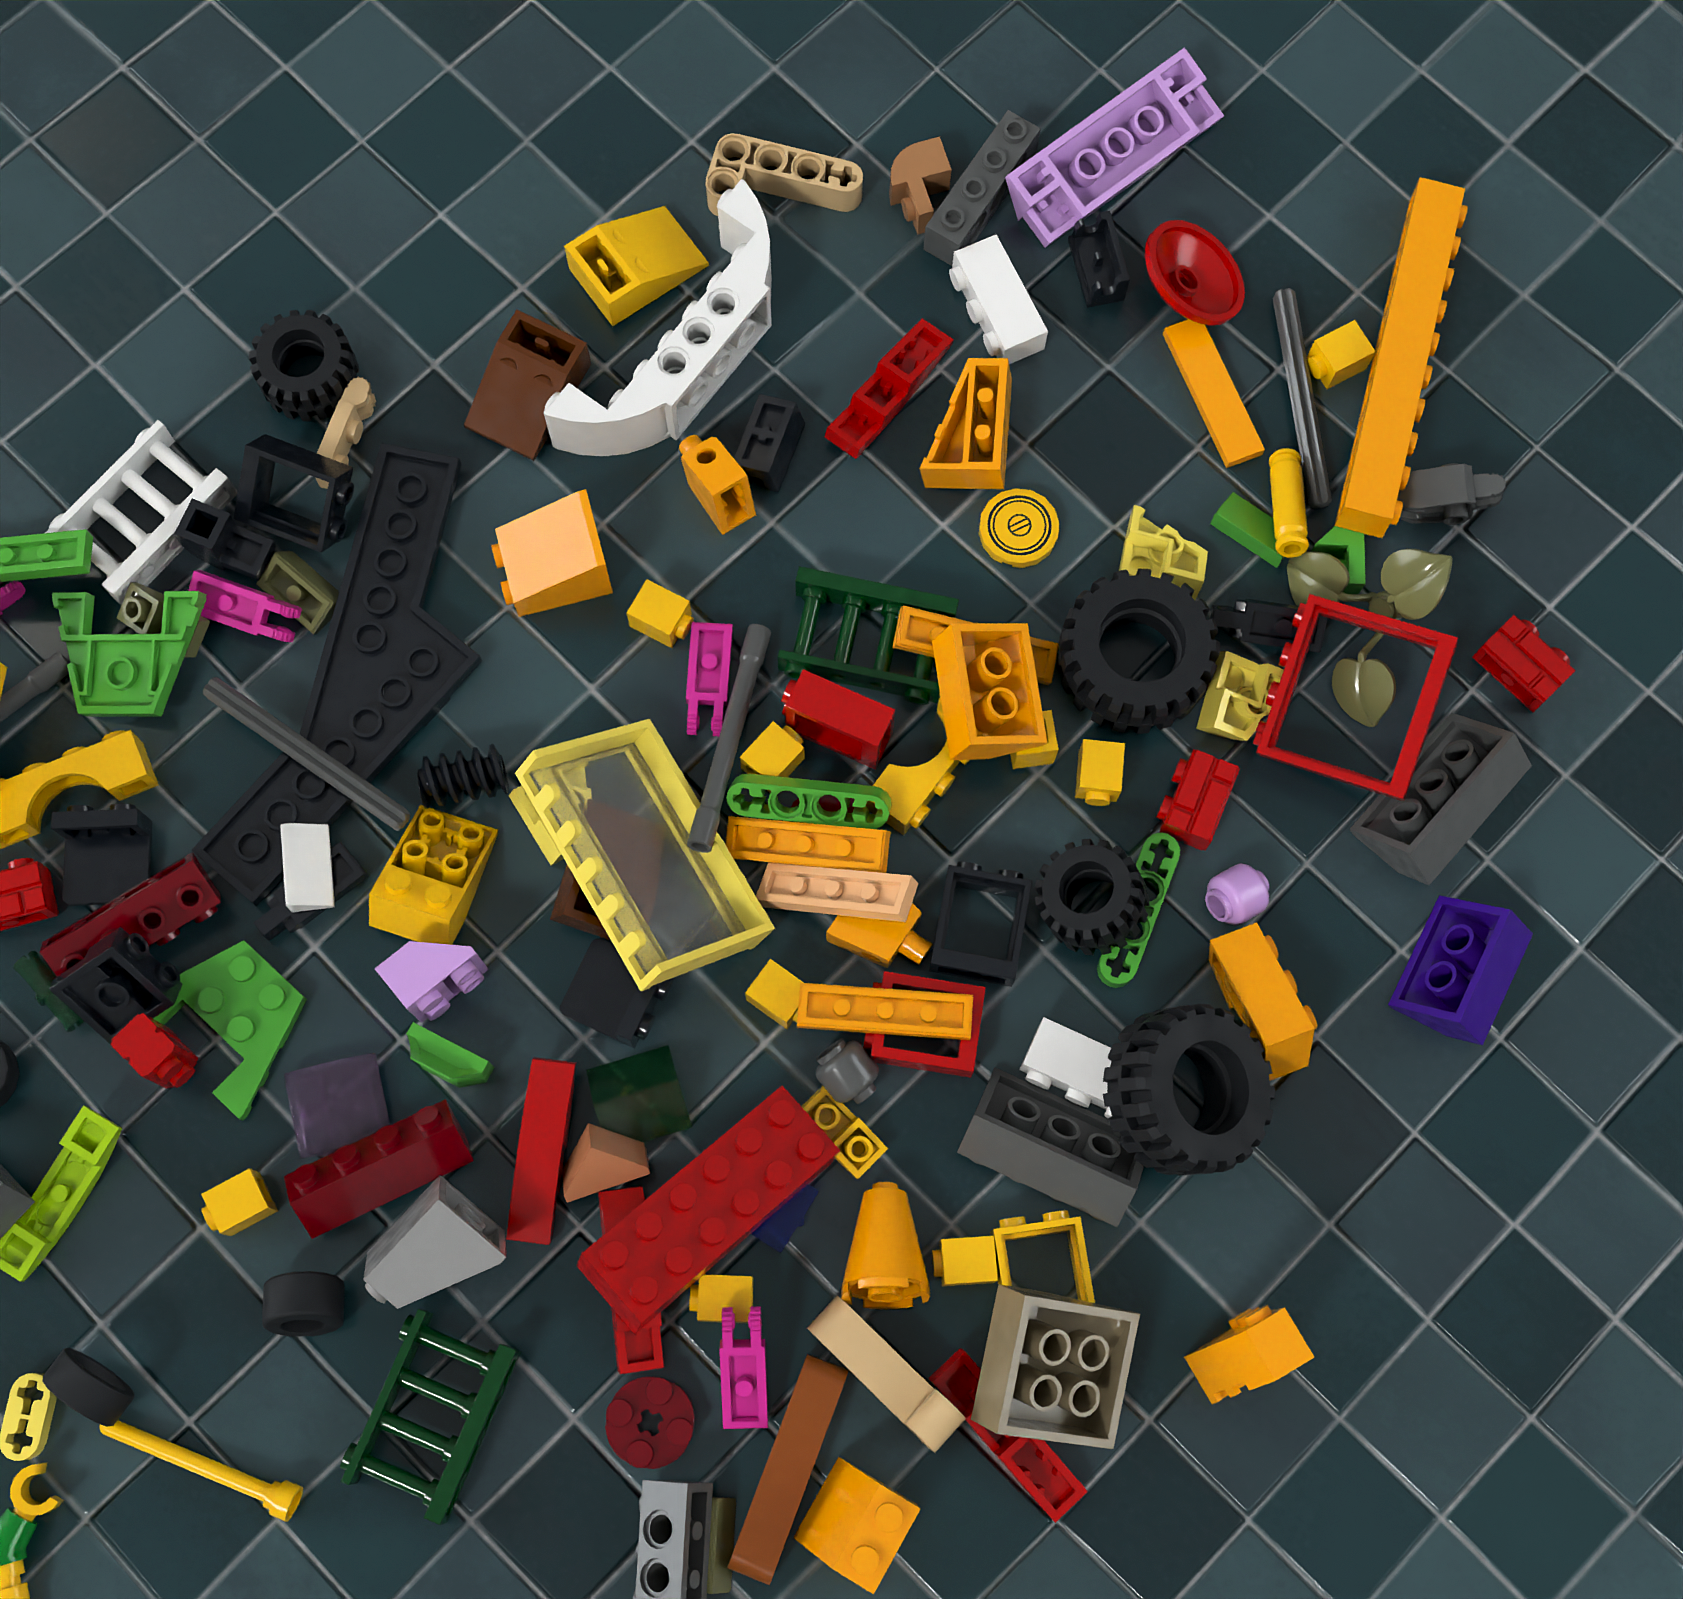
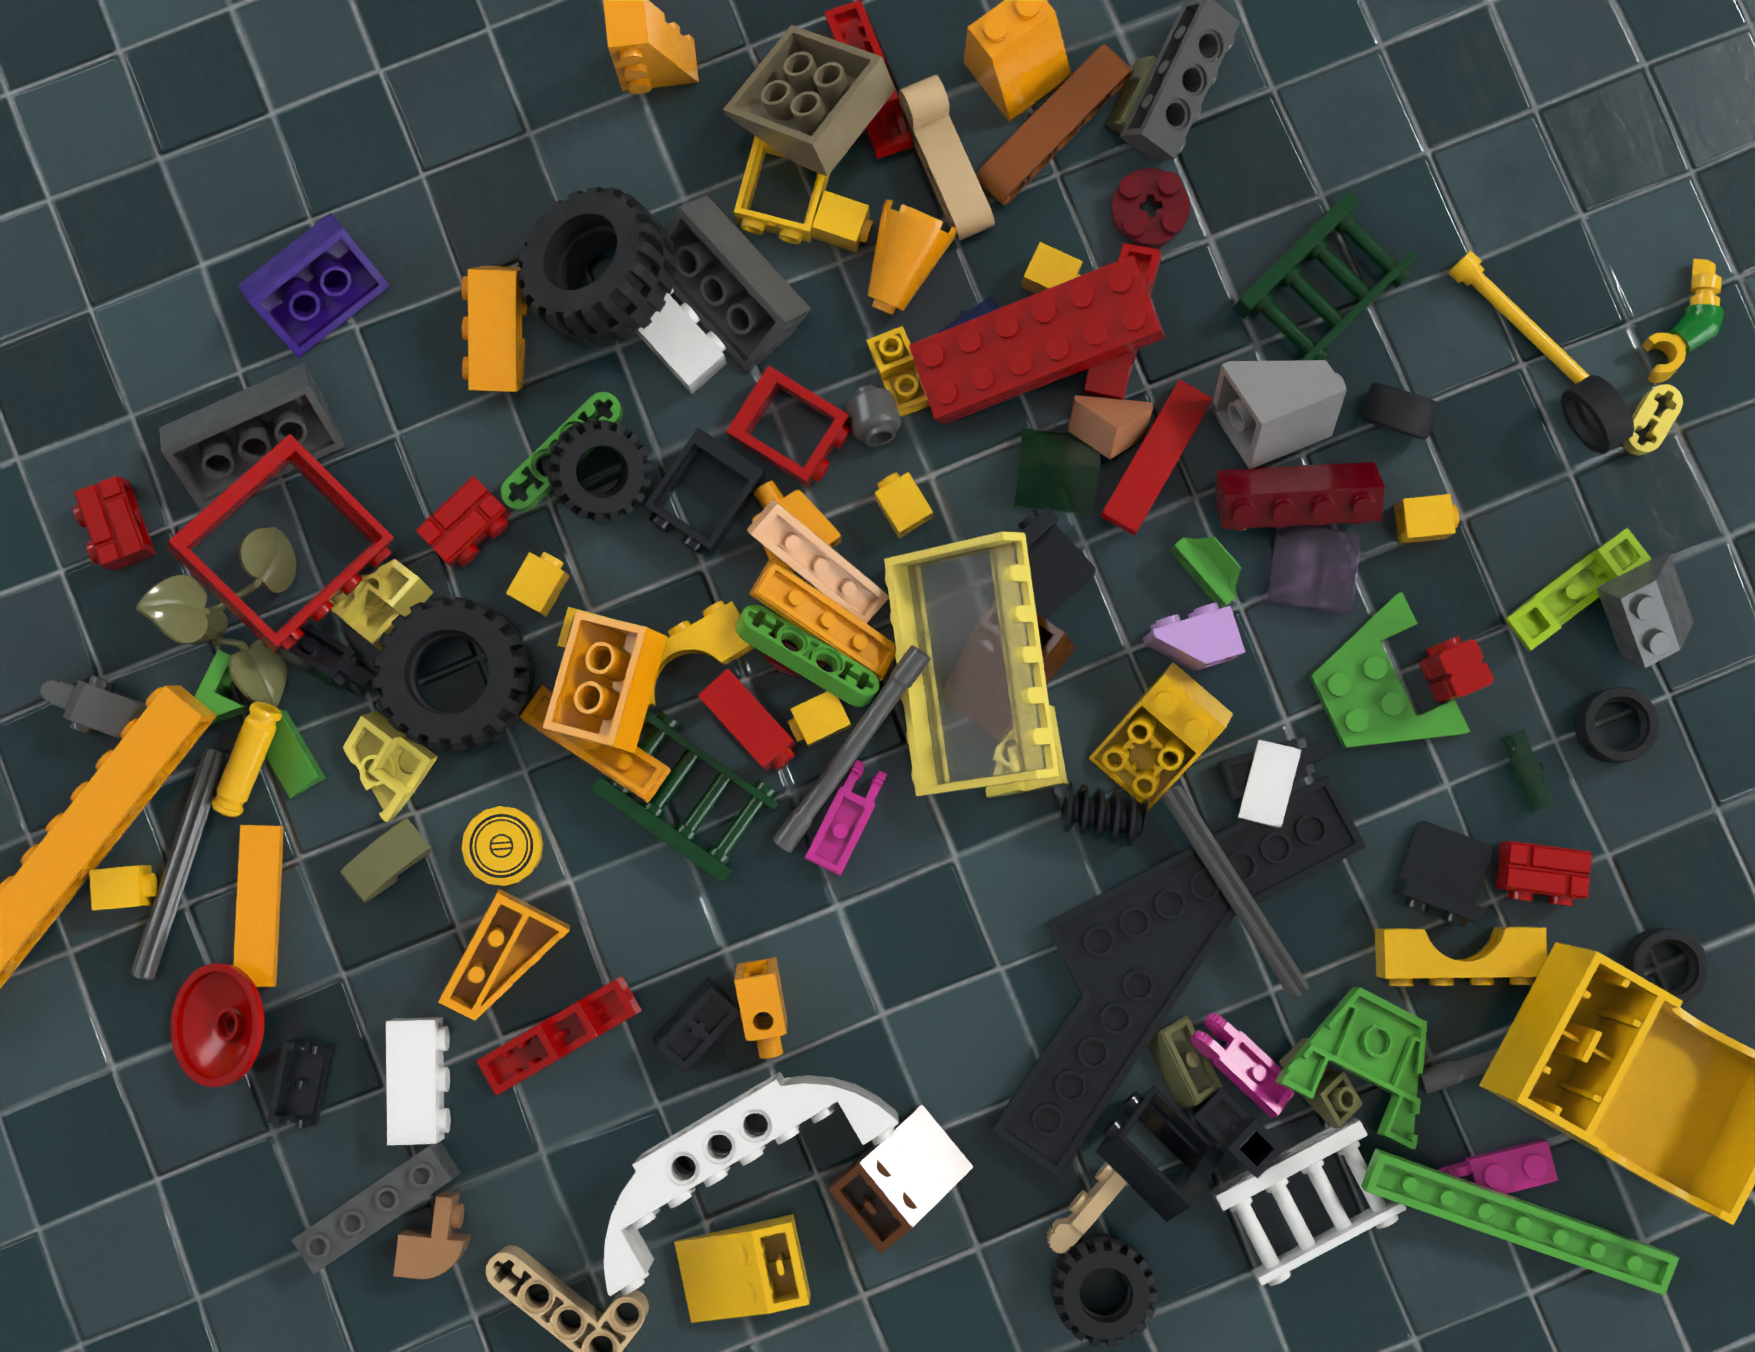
camera: 155 degrees left, 10 degrees up
dark red brick [39,852,221,976] -> none
black plate [49,927,183,1044] -> none
light orange slope [491,489,613,617] -> none
yellow brick [627,579,694,648] -> none
dark pink hinge [719,1306,769,1429] -> none
light orange tile [797,983,973,1040] -> none
lavender slope [1005,47,1224,248] -> none
lavender head [1205,863,1269,926] -> none
none -> olive slope [340,818,431,904]

